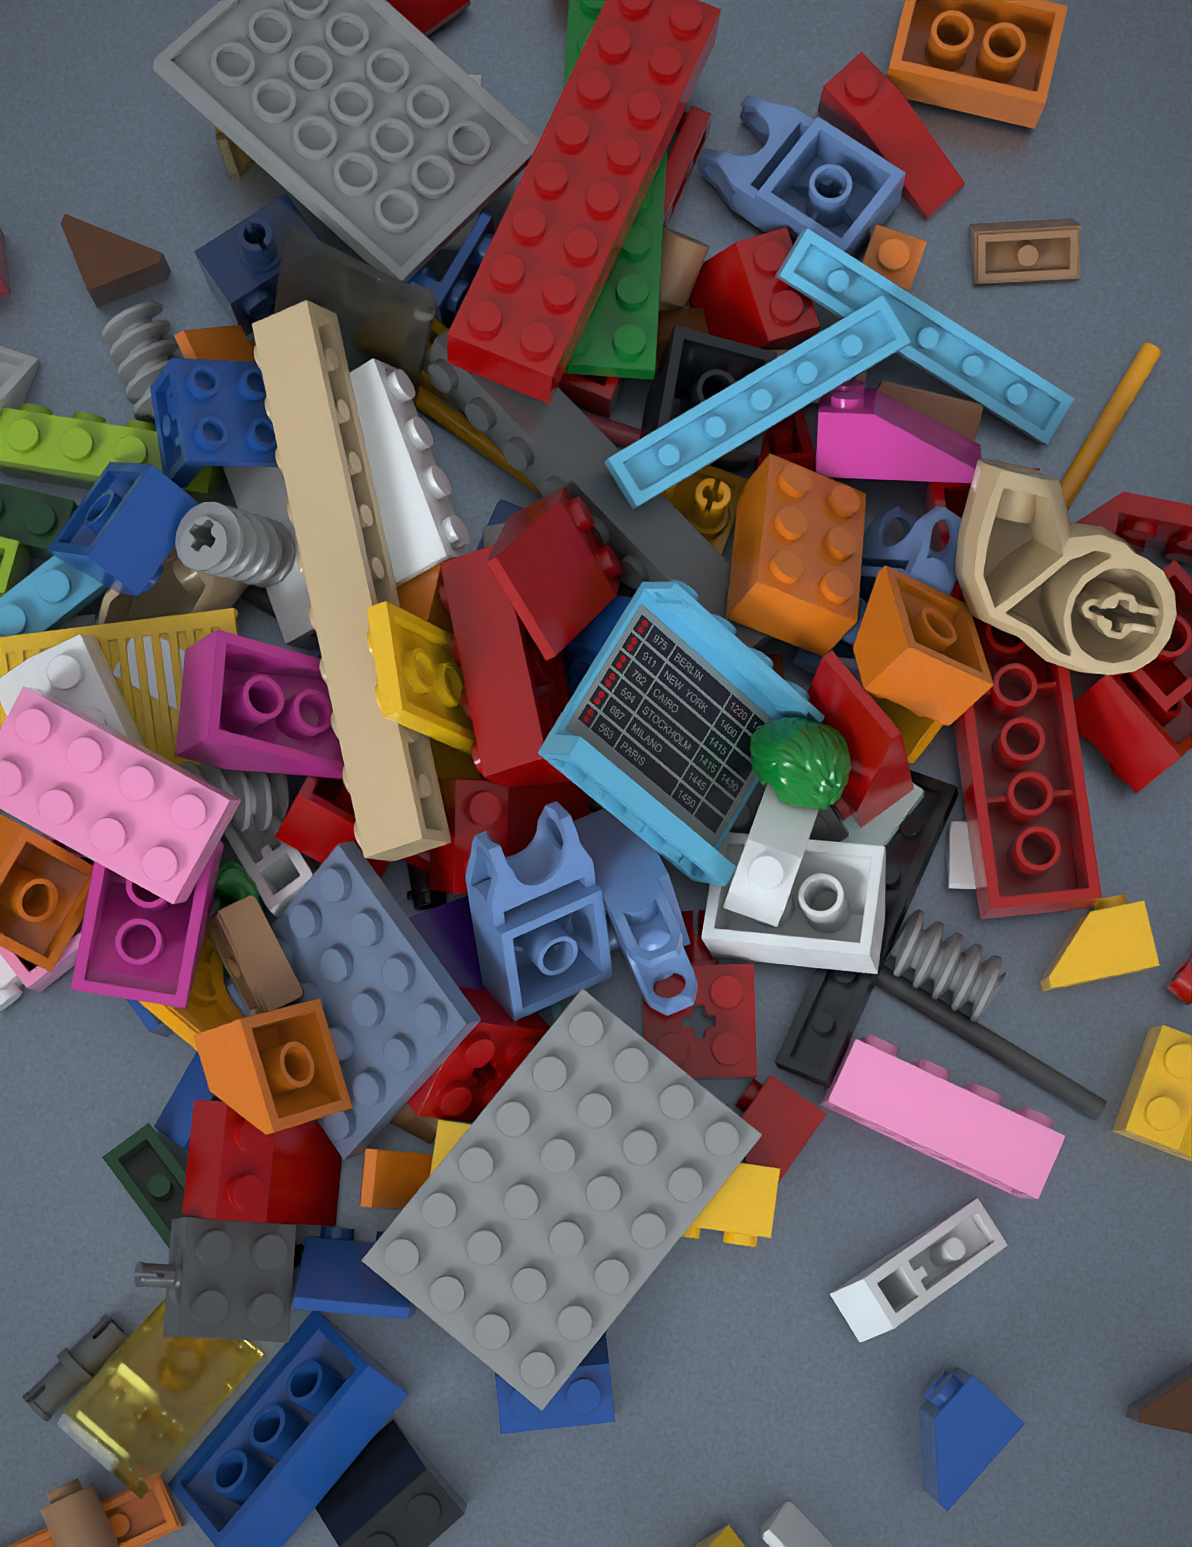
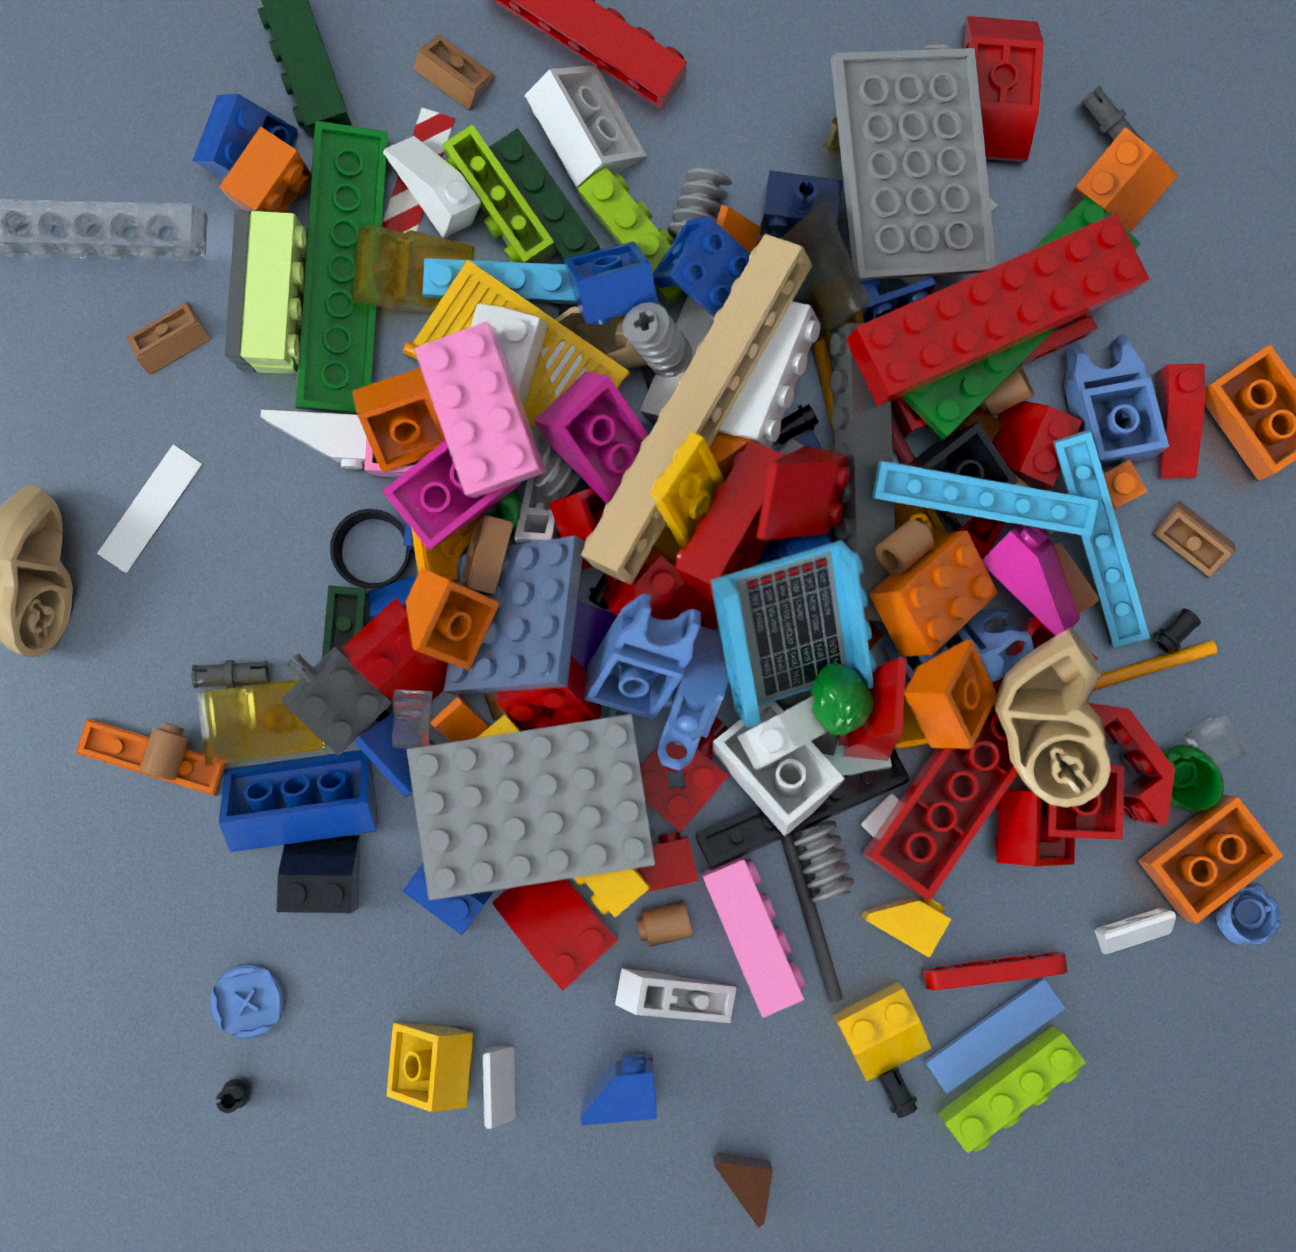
camera: 40 degrees right, 5 degrees up
reddish brown slope [61,214,171,308] -> none
none -> black tyre [330,509,410,588]
none -> clear panel [392,690,433,749]
none -> red slope [492,879,619,991]
none -> medium nougat brick [636,901,693,947]
none -> black pin [778,404,819,445]
none -> medium nougat brick [875,519,934,575]
none -> black pin [1154,608,1201,654]

